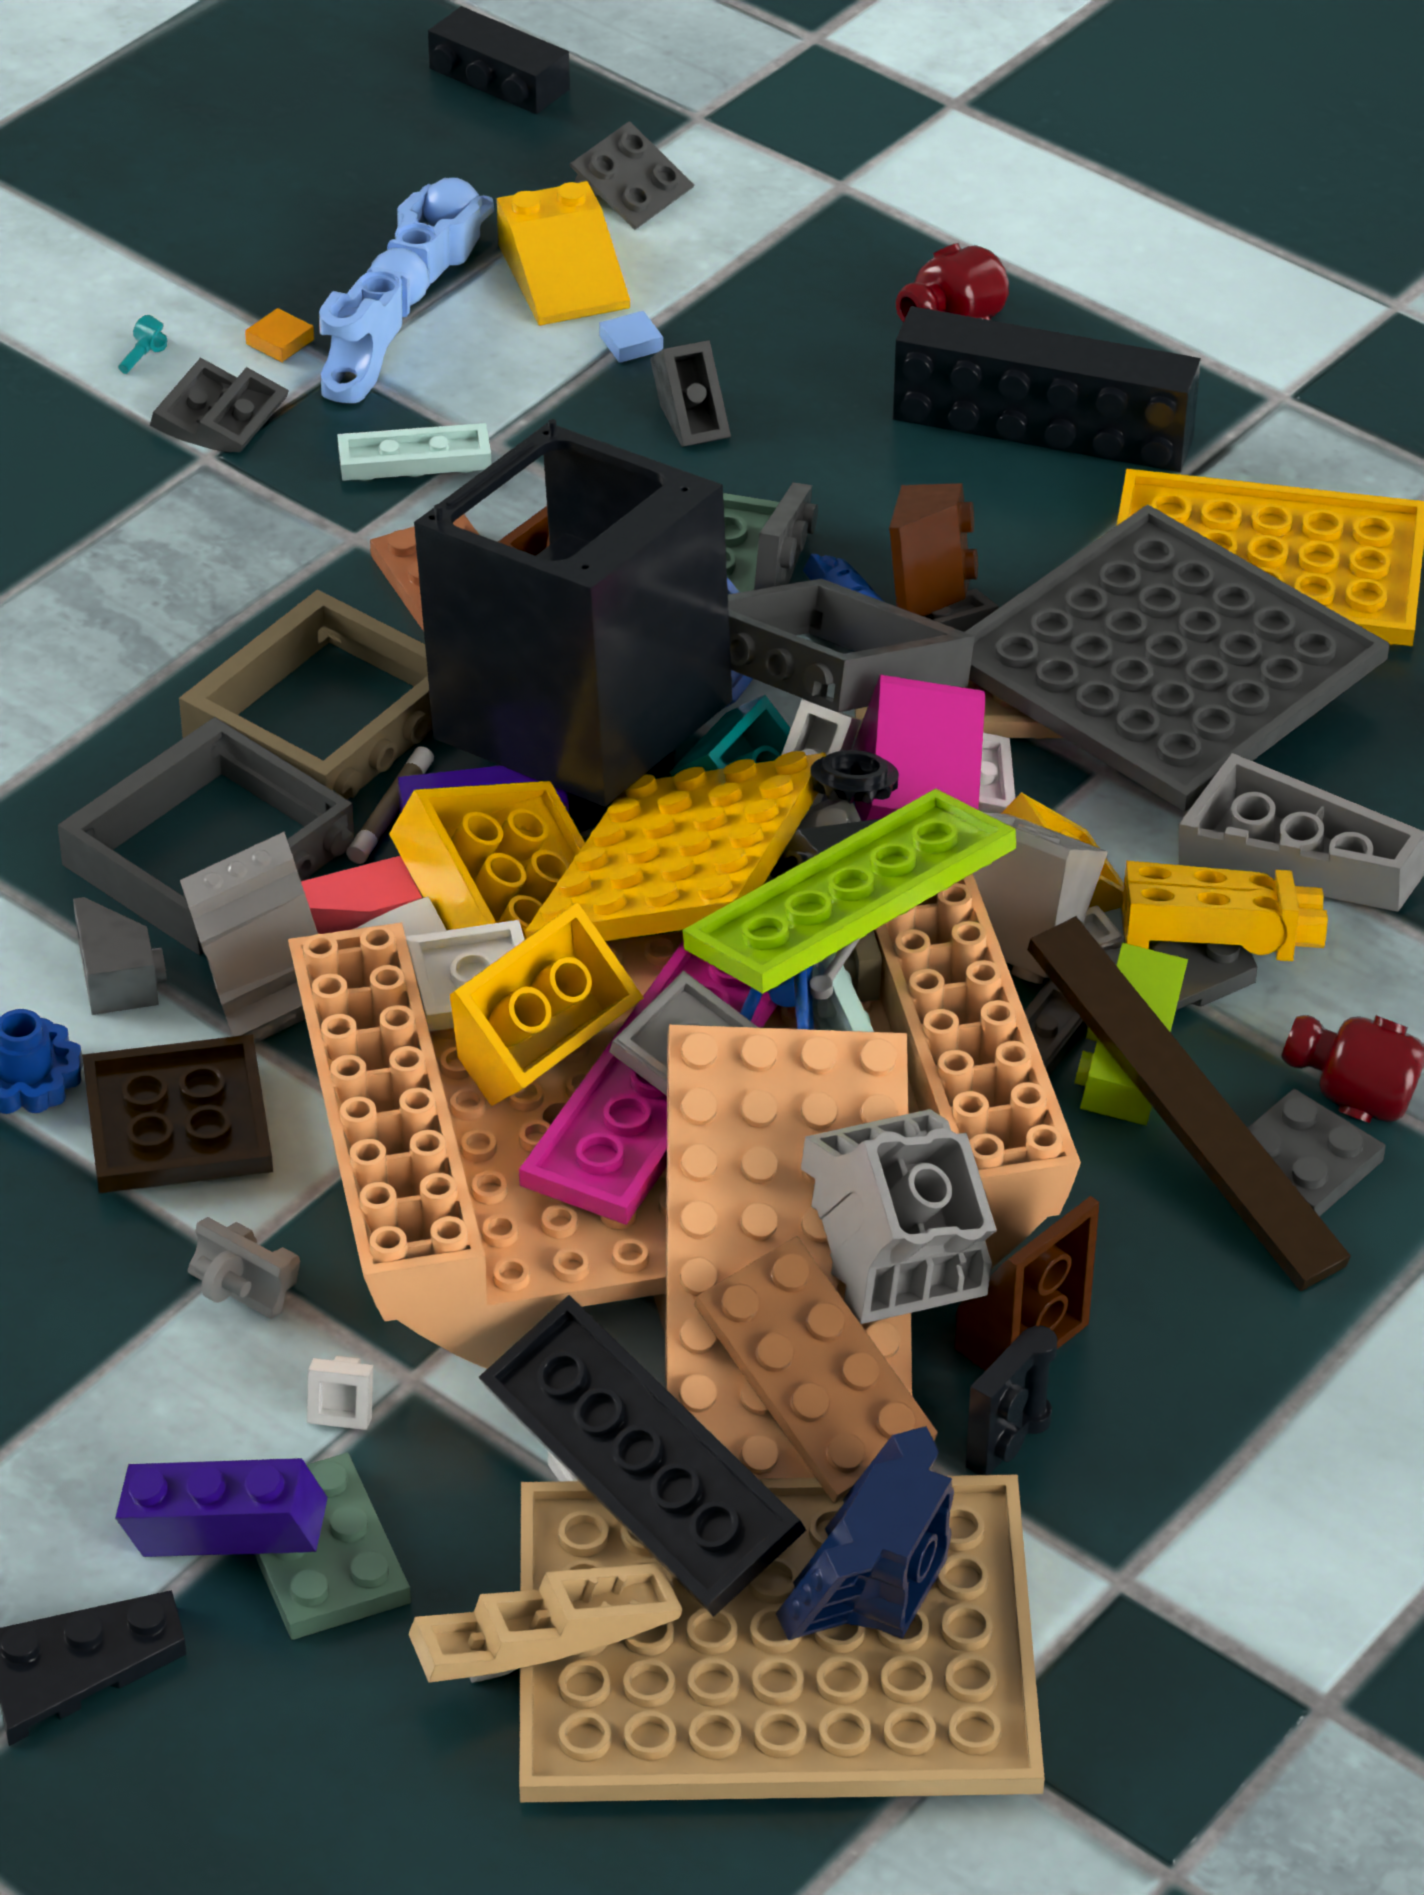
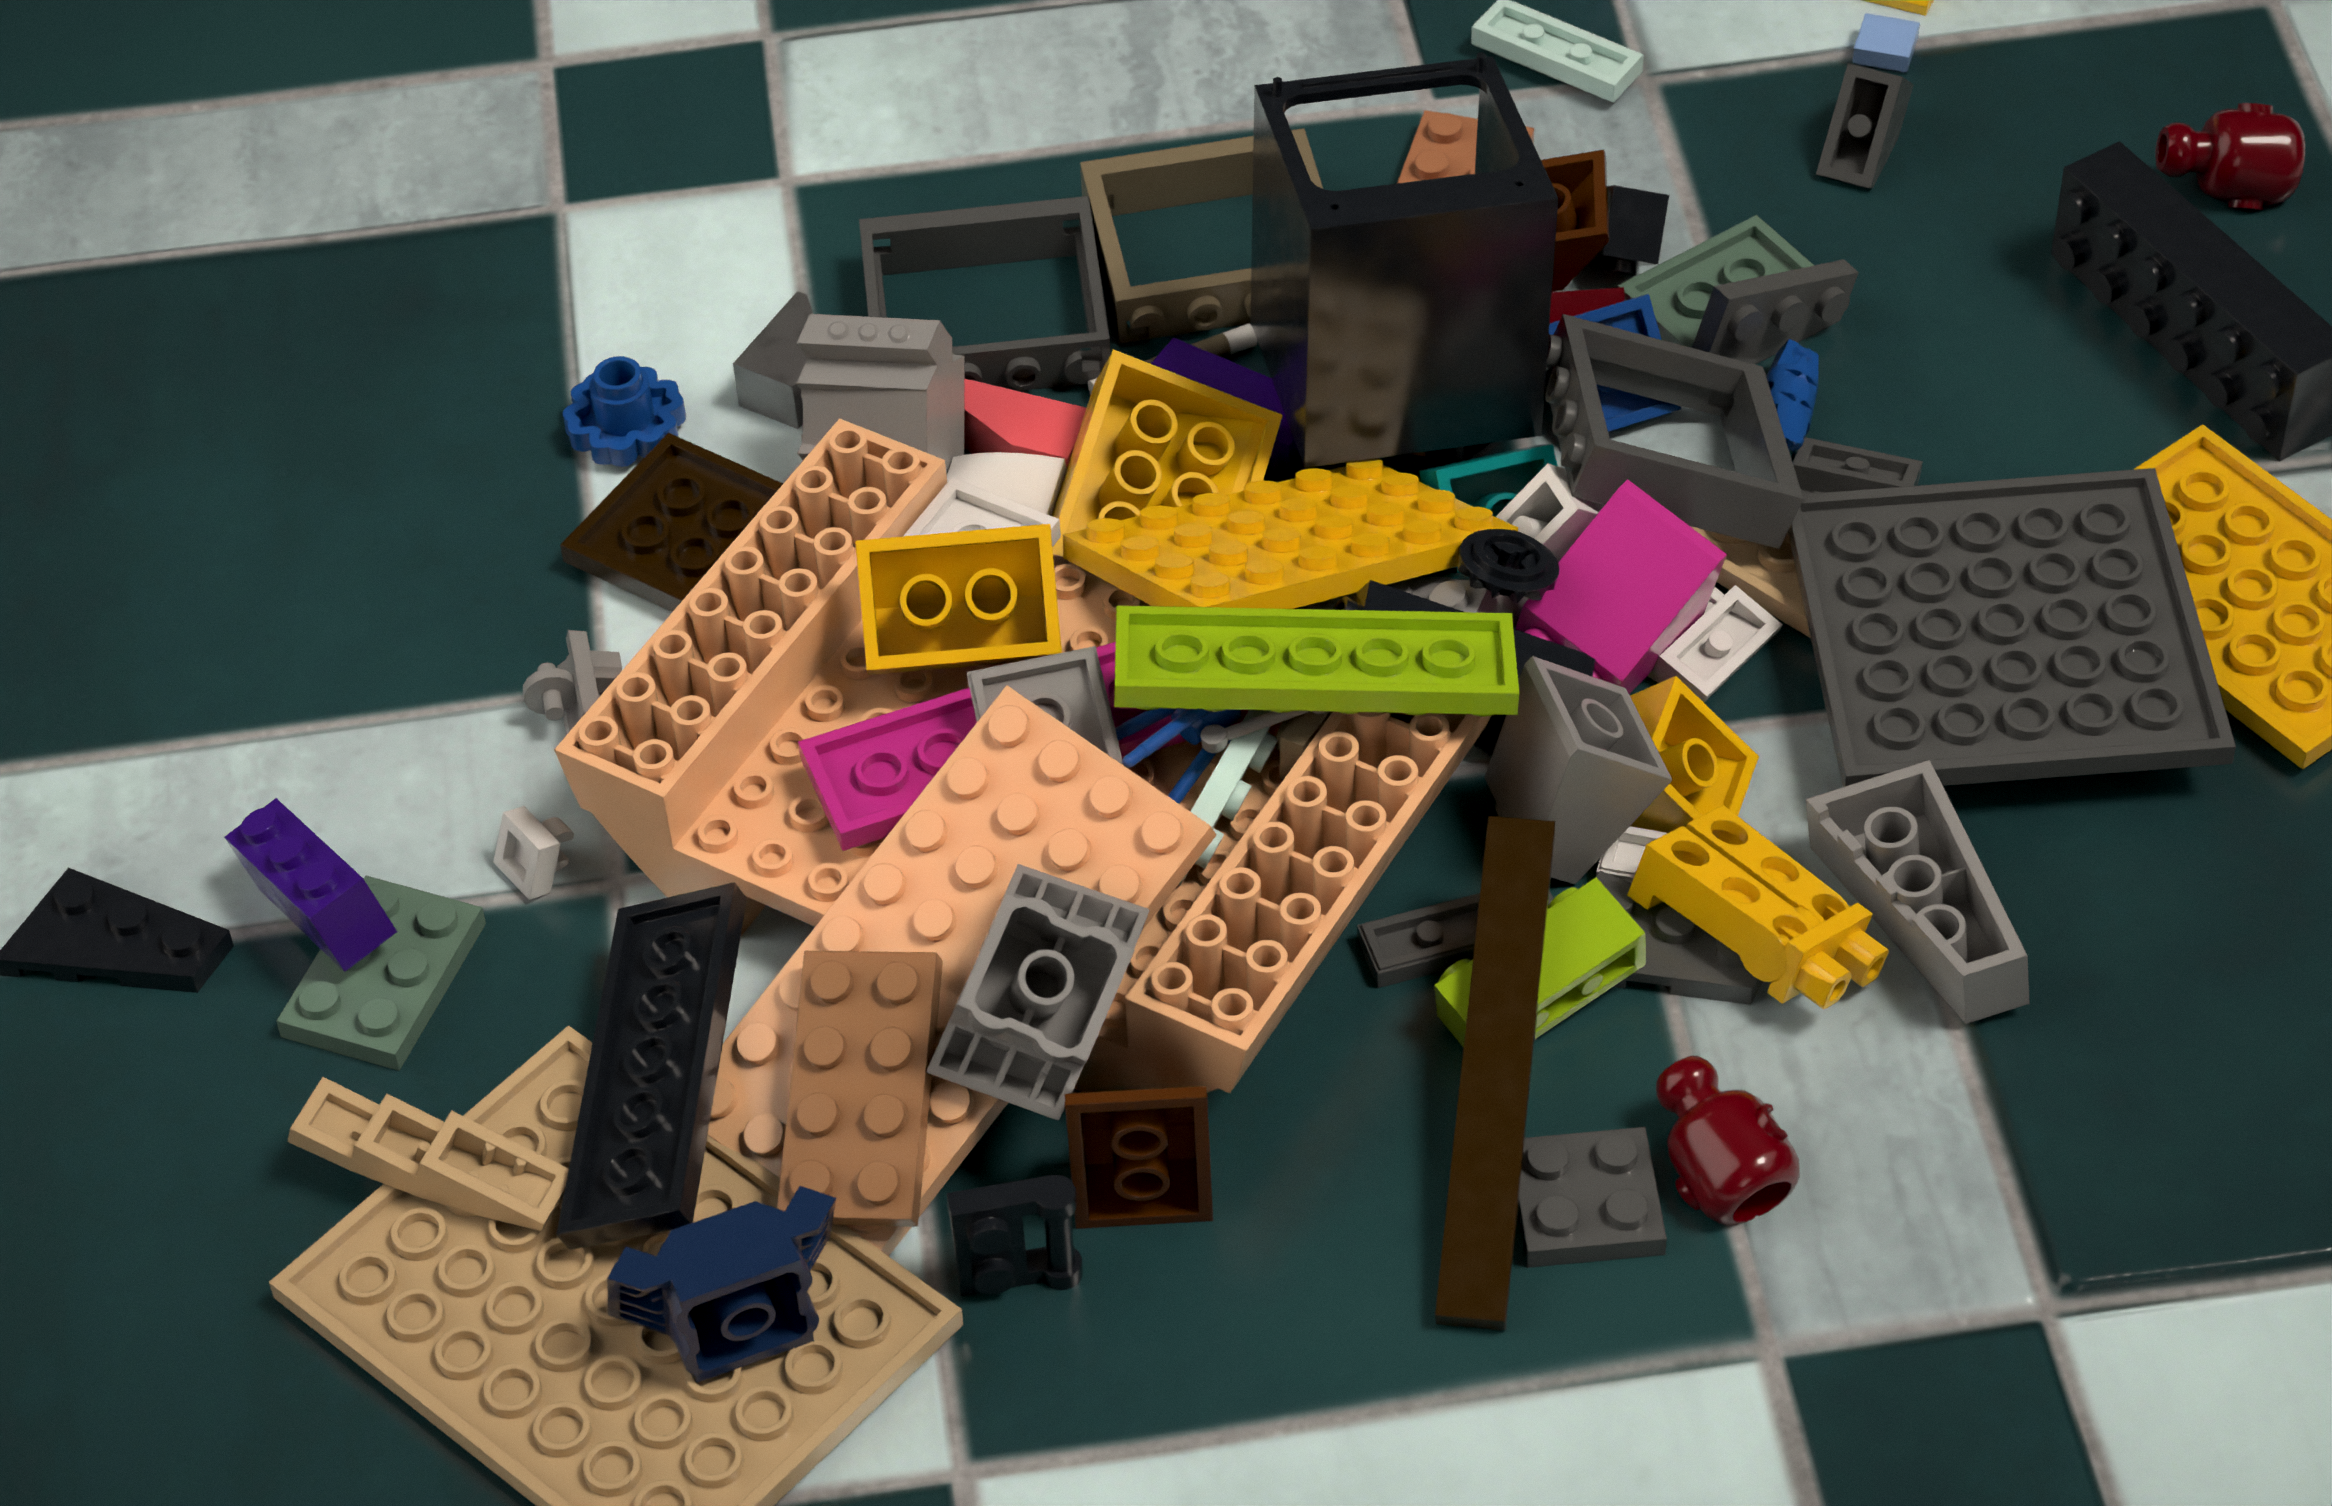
camera: 45 degrees right, 5 degrees up
reddish brown slope [889,483,978,616] -> none

